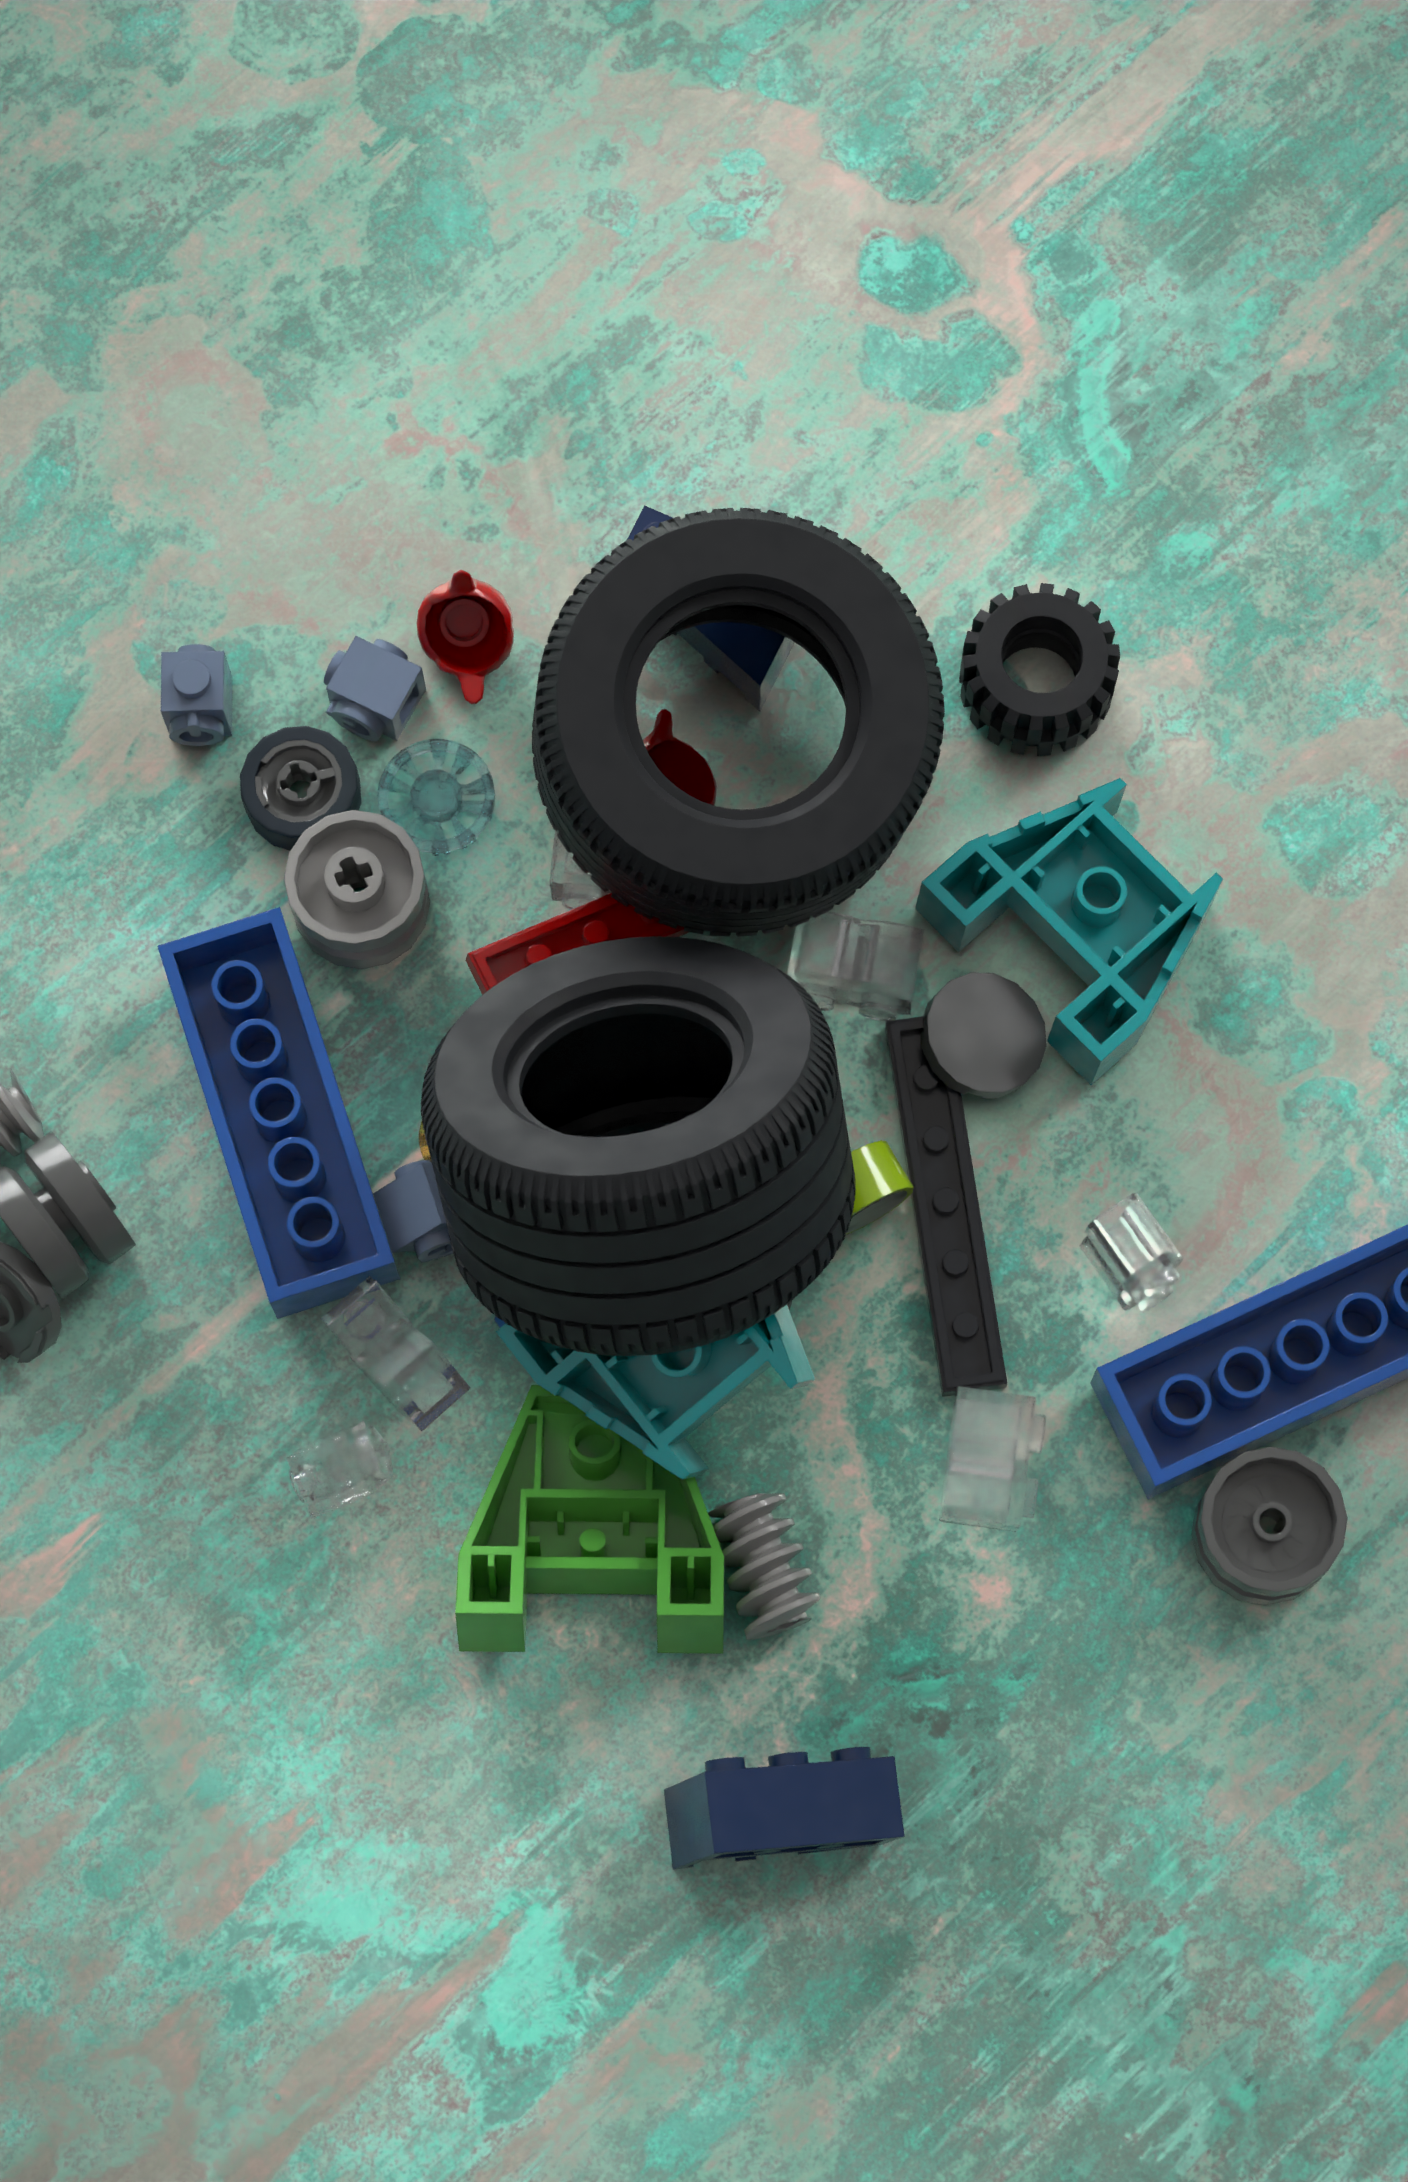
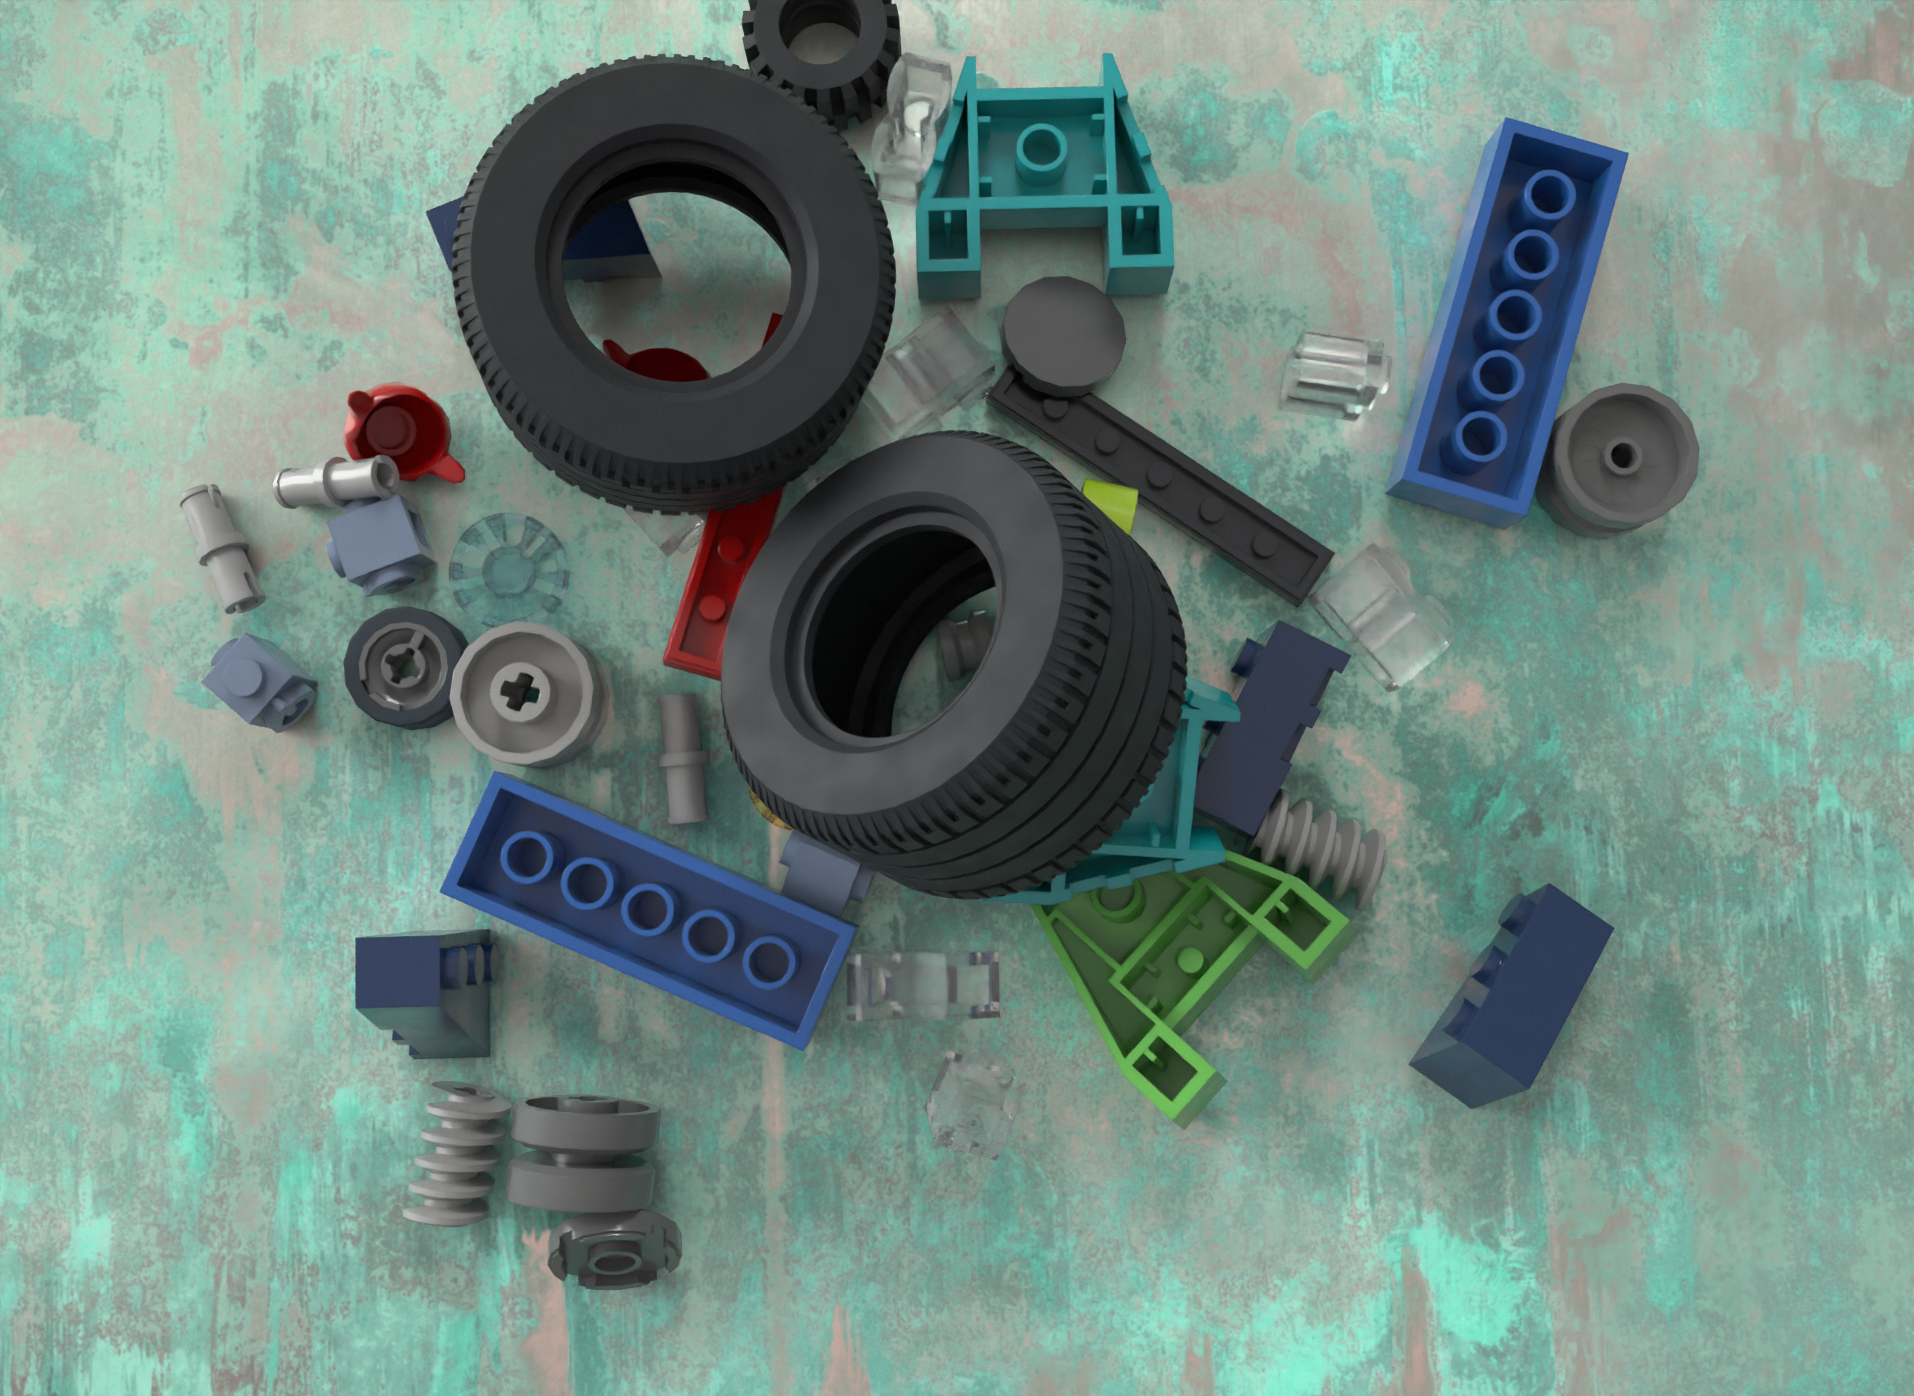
camera: 50 degrees left, 10 degrees up
none -> light grey pin [178,484,266,614]
none -> light grey pin [273,455,399,509]
none -> dark blue wedge [355,929,500,1059]
none -> light grey pin [657,693,710,824]
none -> clear brick [871,52,952,208]
none -> dark blue wedge [1193,620,1352,837]

